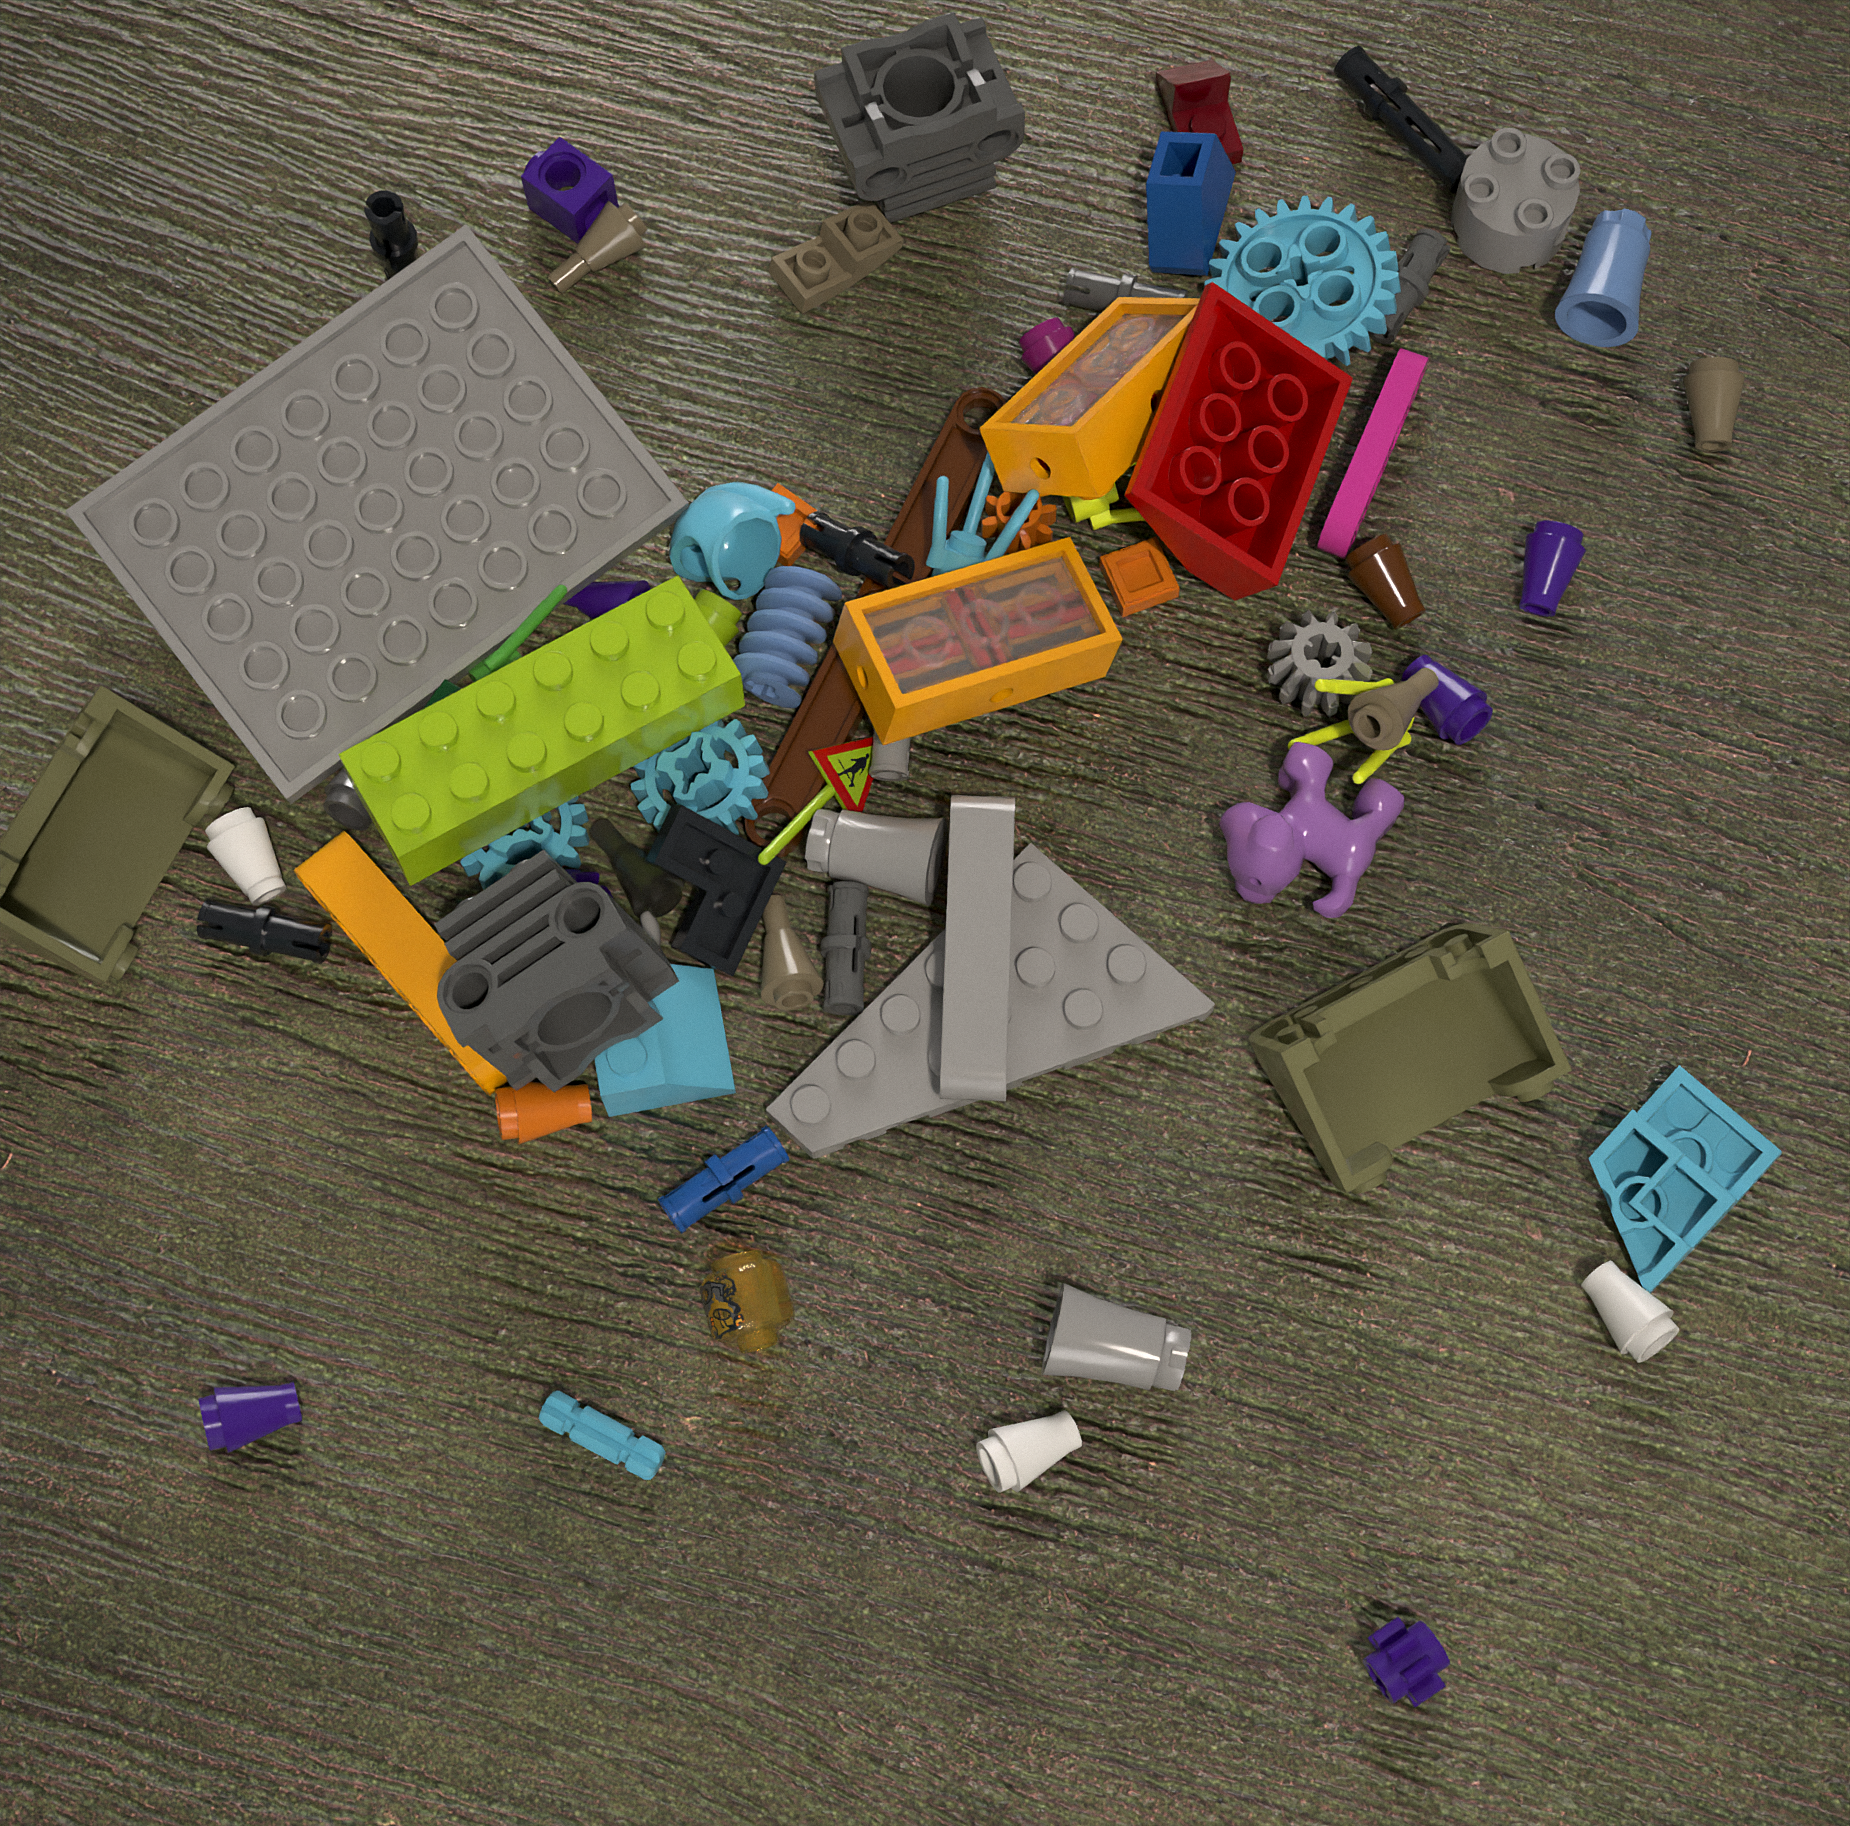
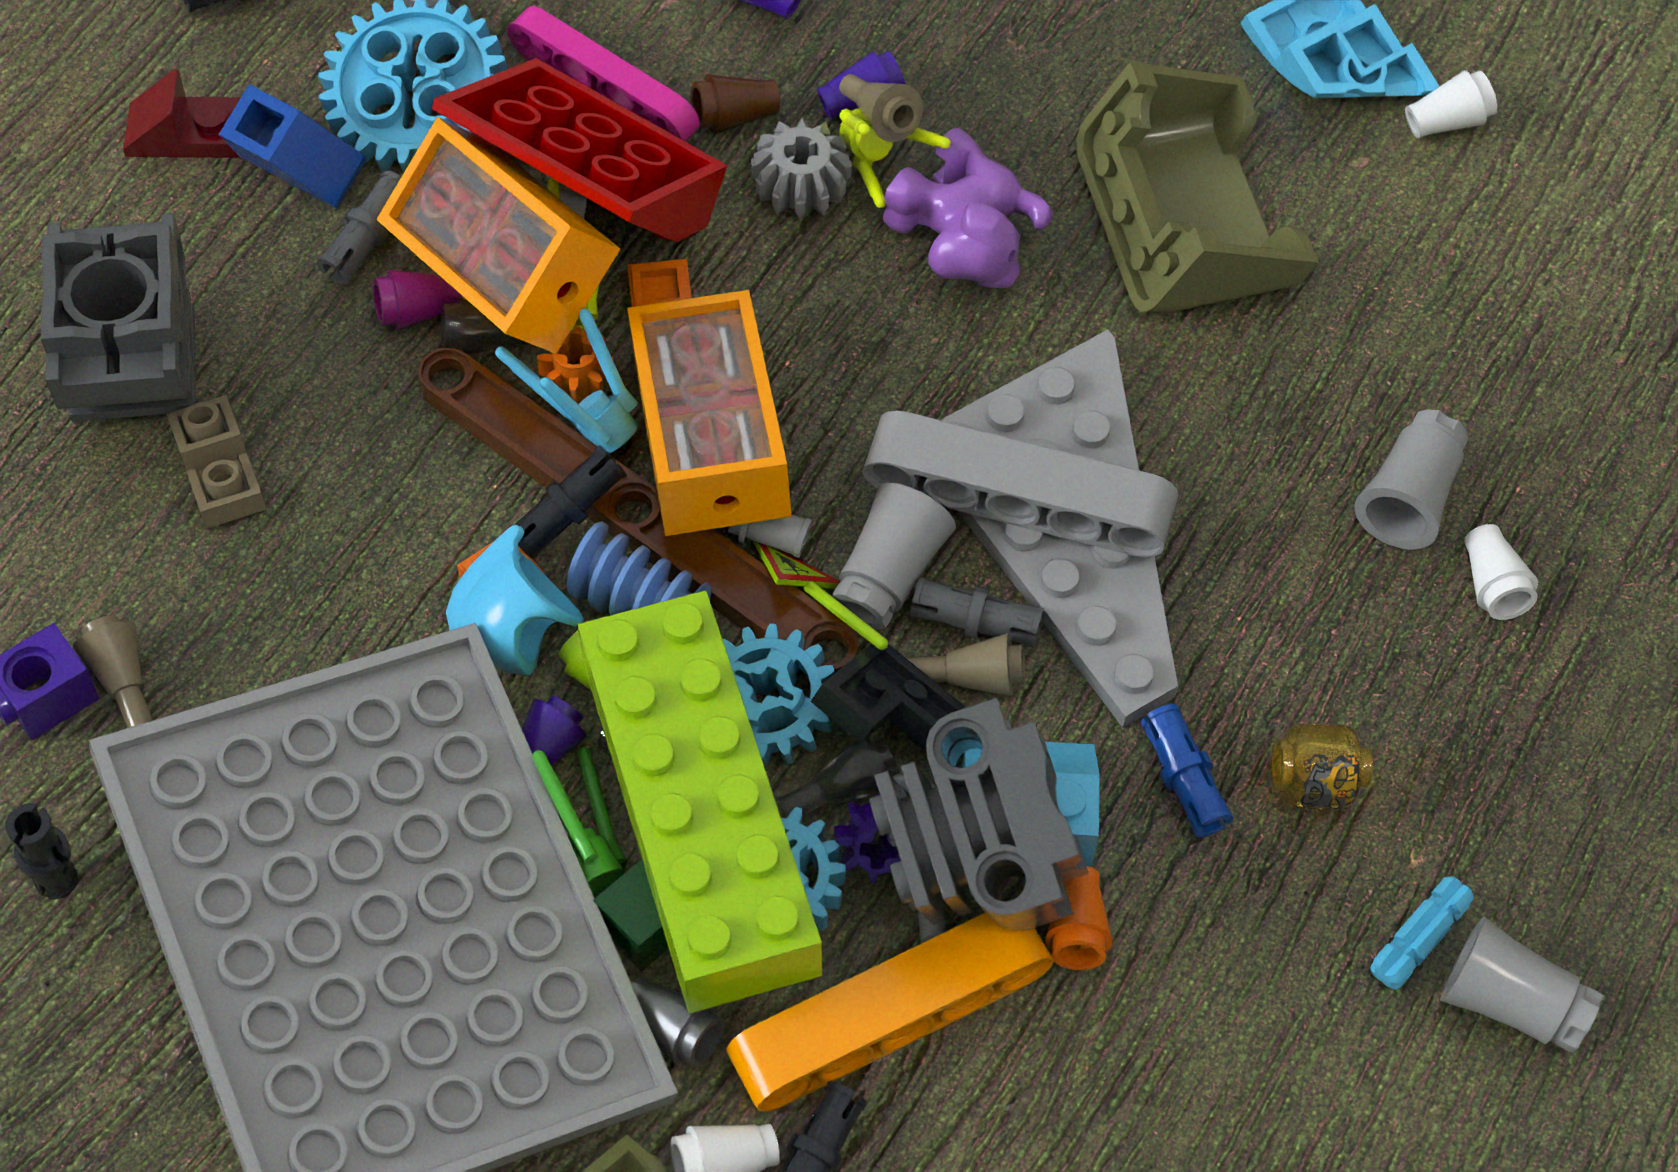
camera: 80 degrees left, 10 degrees down
none -> light grey plant [1440,916,1603,1053]

